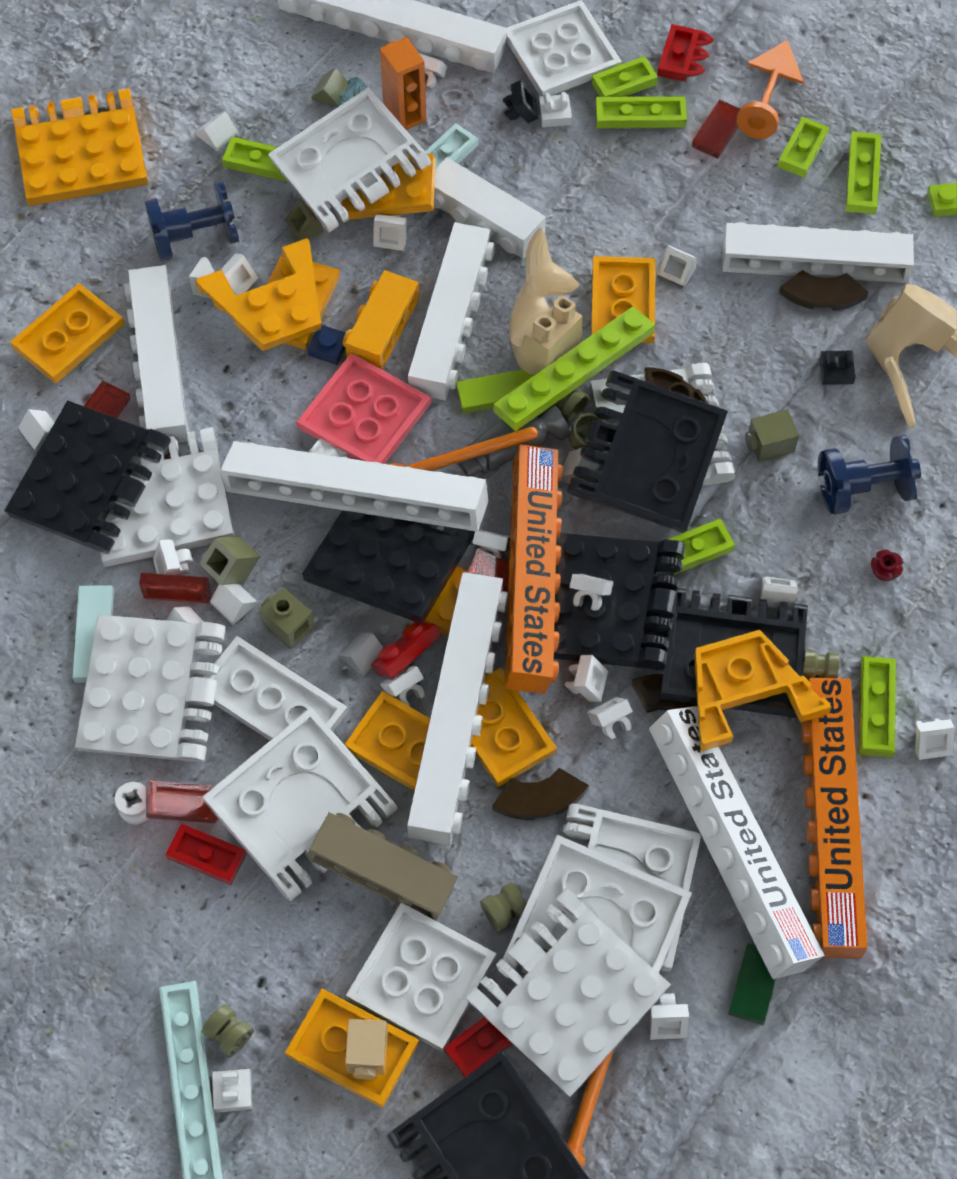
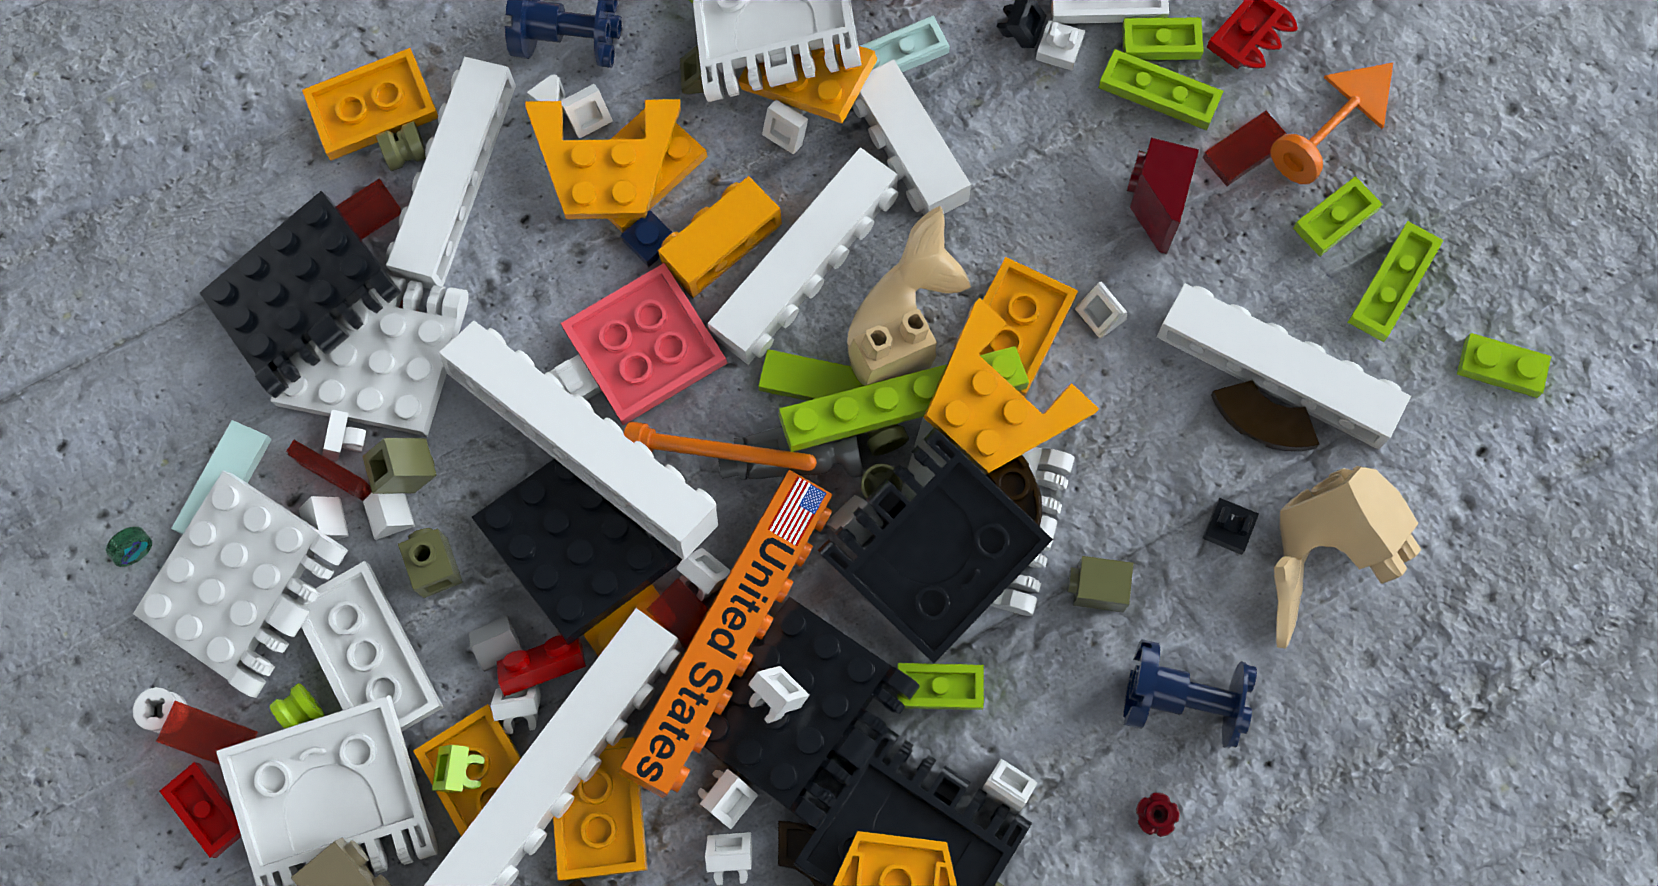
camera: 30 degrees right, 10 degrees up
white slope [18,409,54,452] -> none
none -> clear green tile [106,527,152,567]
none -> lime wheel [269,683,325,729]
none -> olive wheel [376,121,426,171]
none -> lime tile [432,745,485,793]
none -> light orange wing [923,298,1099,475]
none -> dark red slope [1126,137,1199,254]

